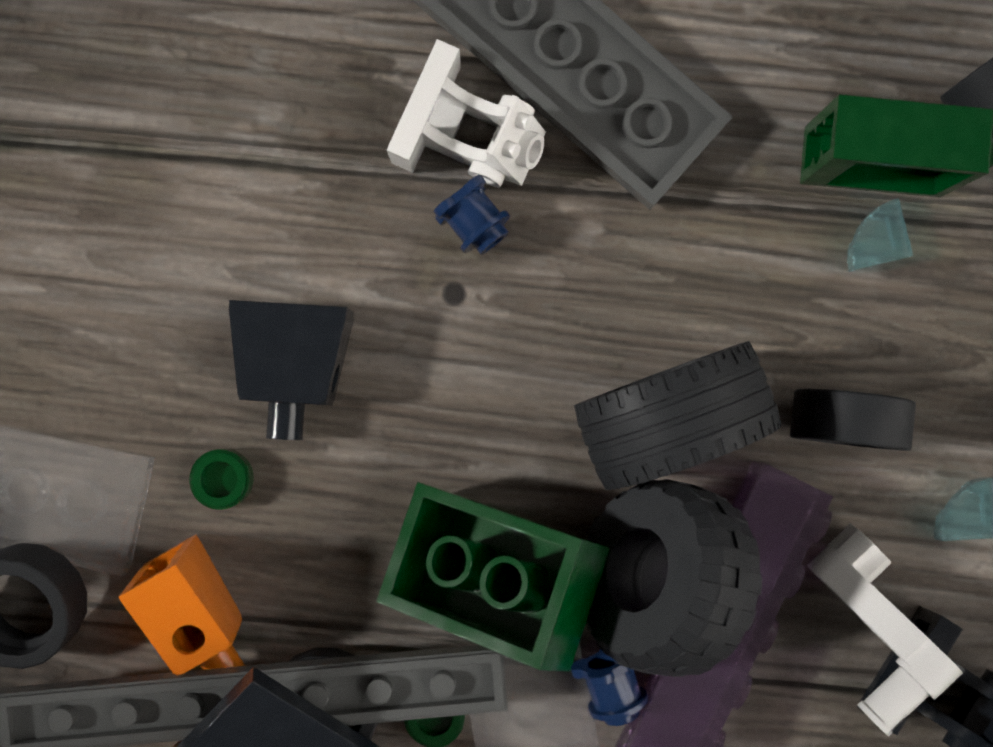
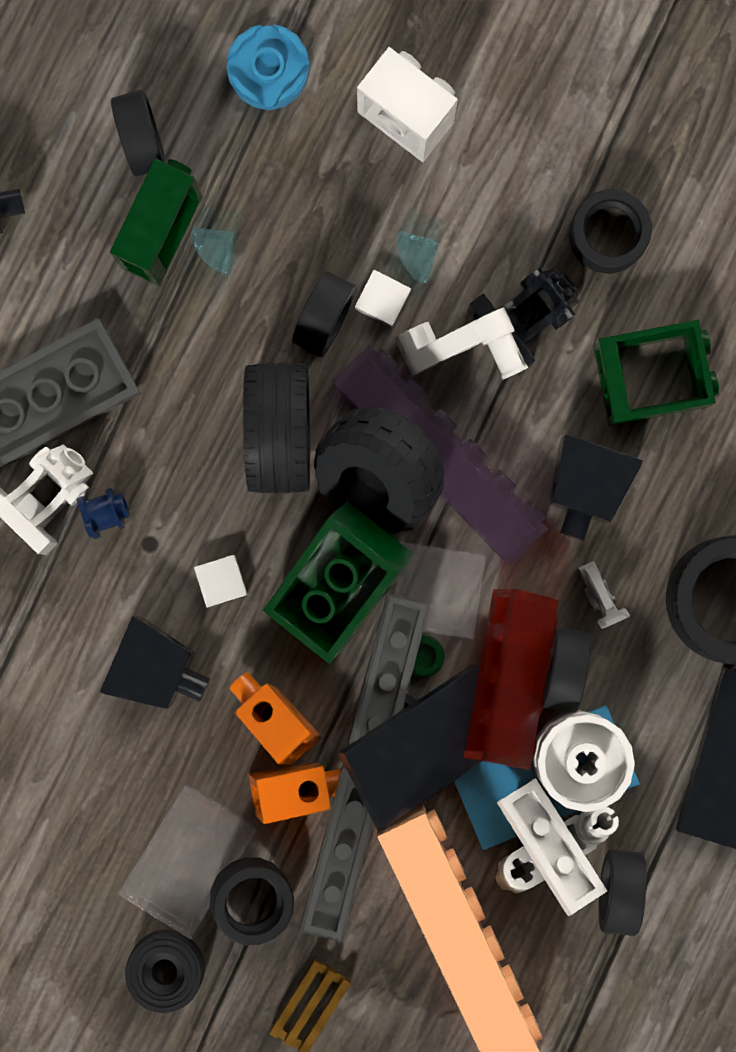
camera: 65 degrees left, 0 degrees up
dark green tile [189,449,254,510] -> none
dark blue brick [571,649,648,726] -> none
none -> white tile [194,555,248,608]
none -> orange torso [229,672,322,766]
none -> white tile [355,270,411,328]

